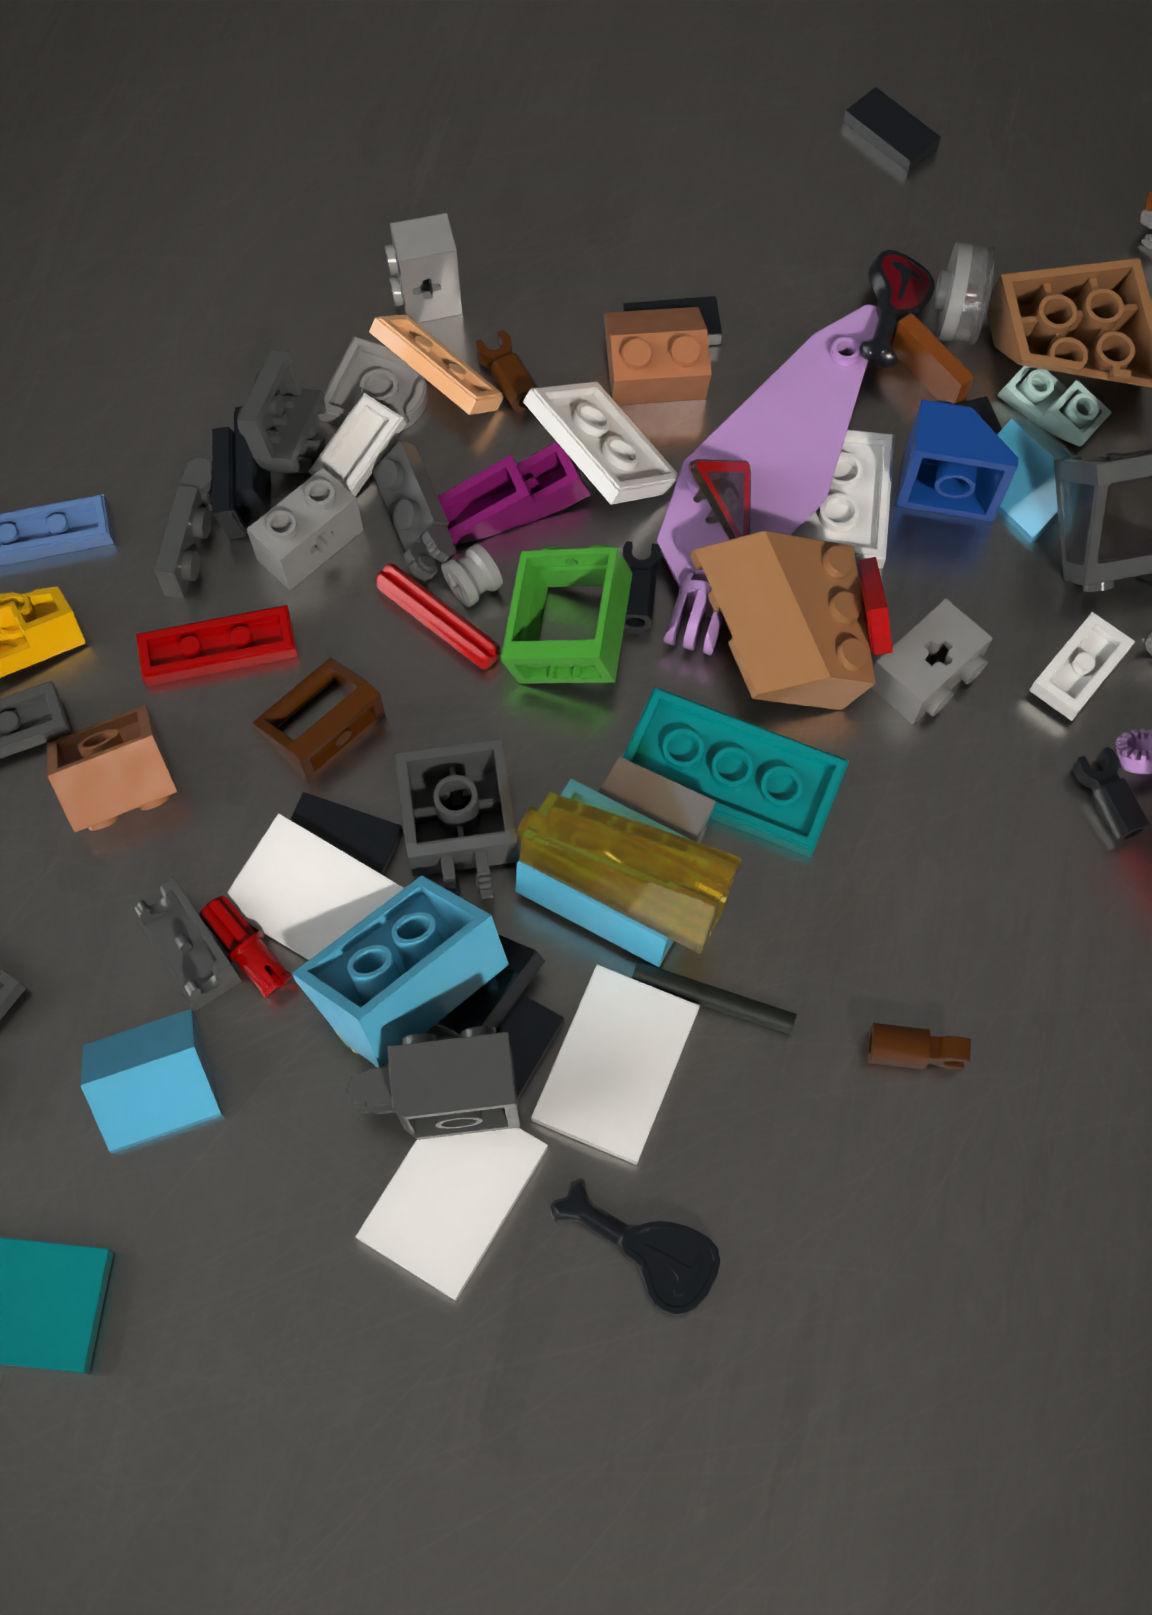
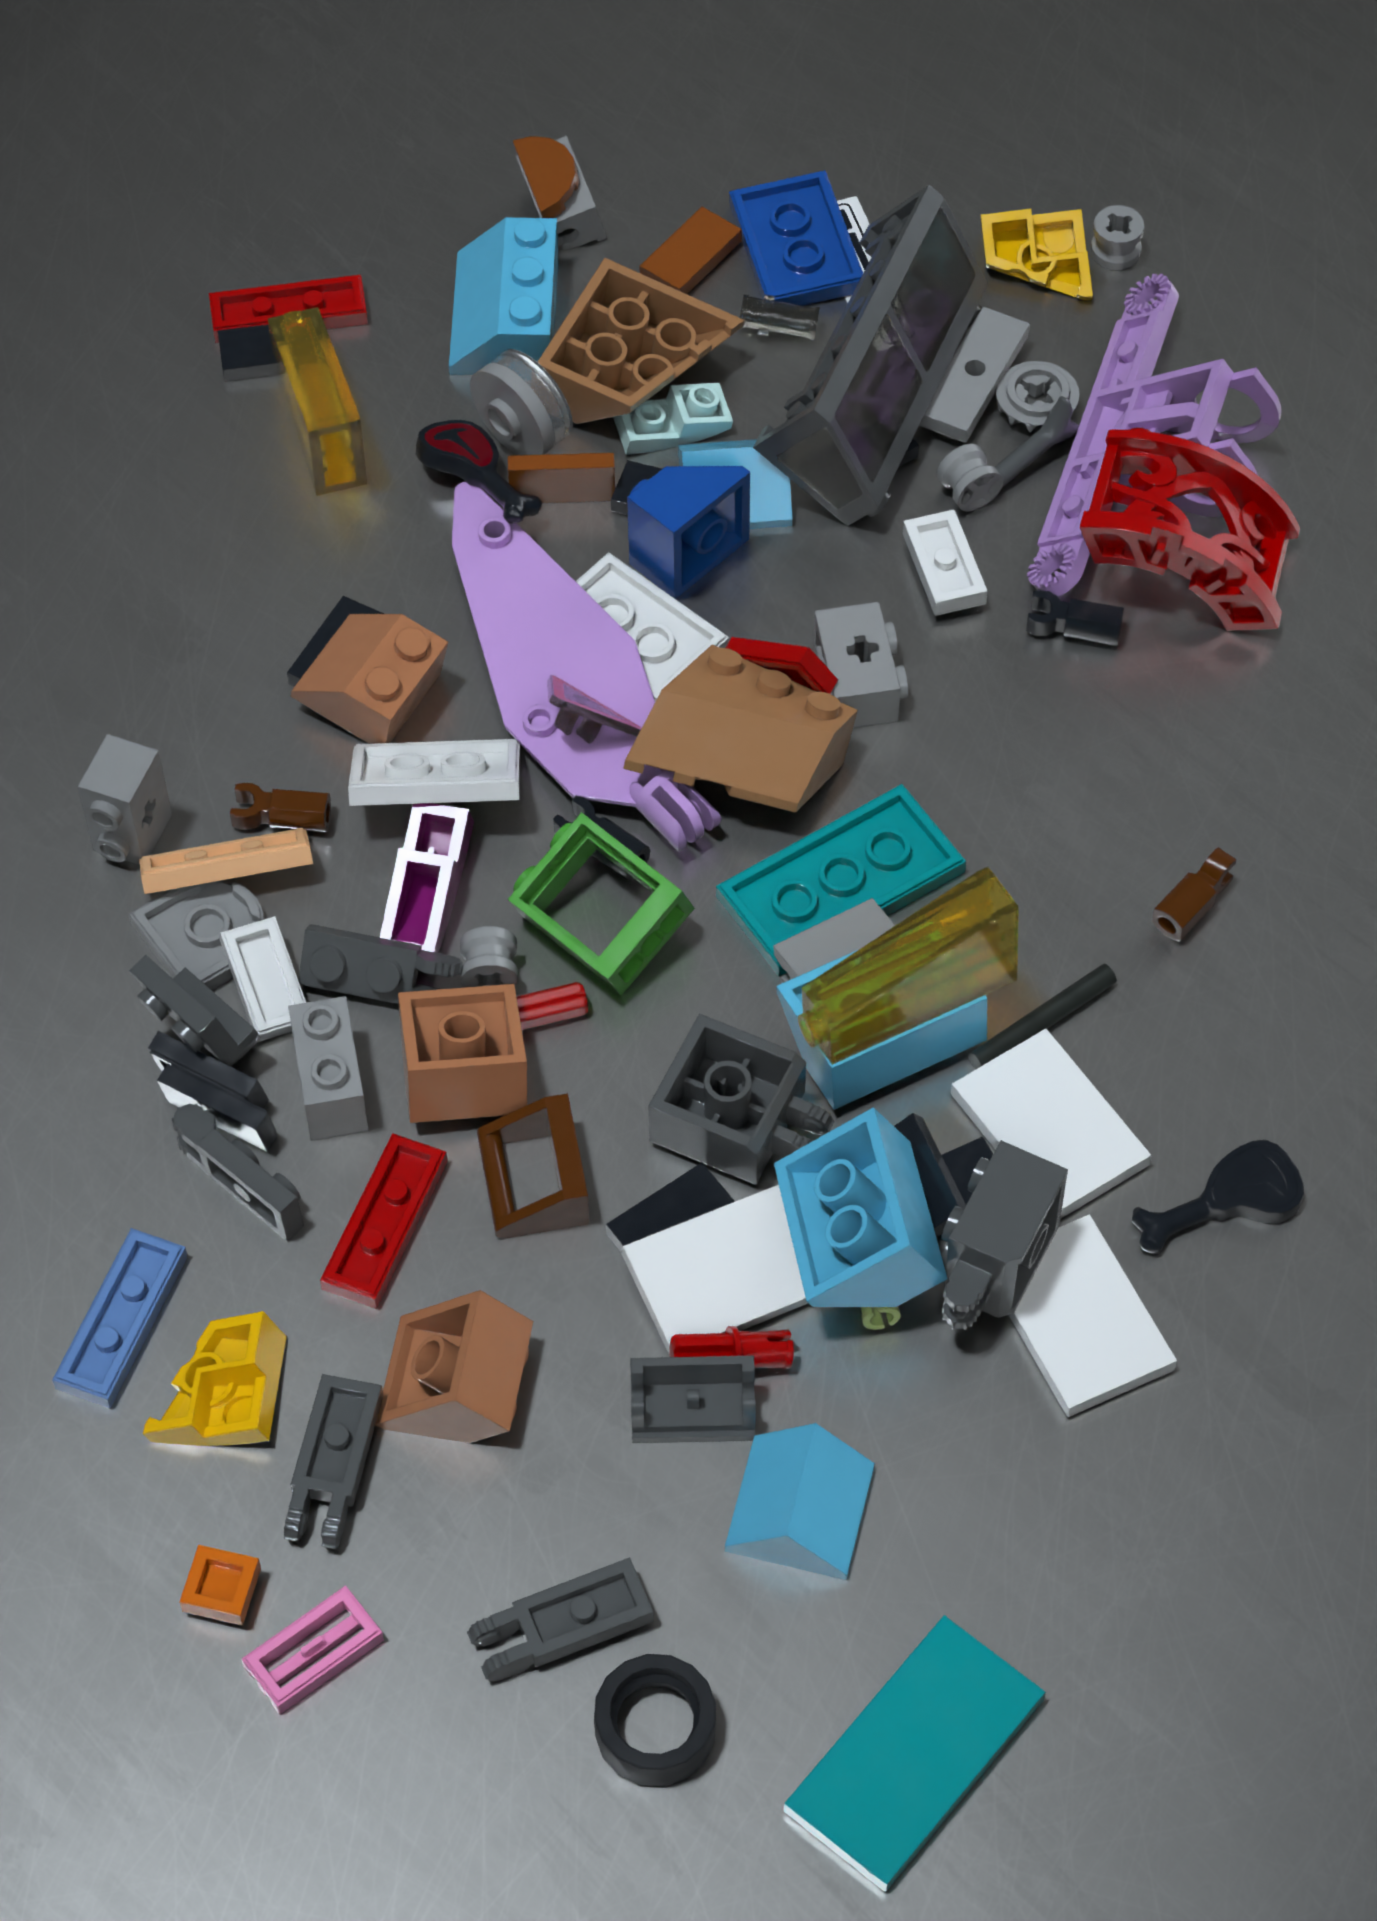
camera: 55 degrees left, 10 degrees down
none -> red tile [209,274,368,343]
none -> clear yellow slope [267,307,367,496]
none -> nougat slope [398,984,527,1123]
none -> medium azure slope [449,217,559,376]

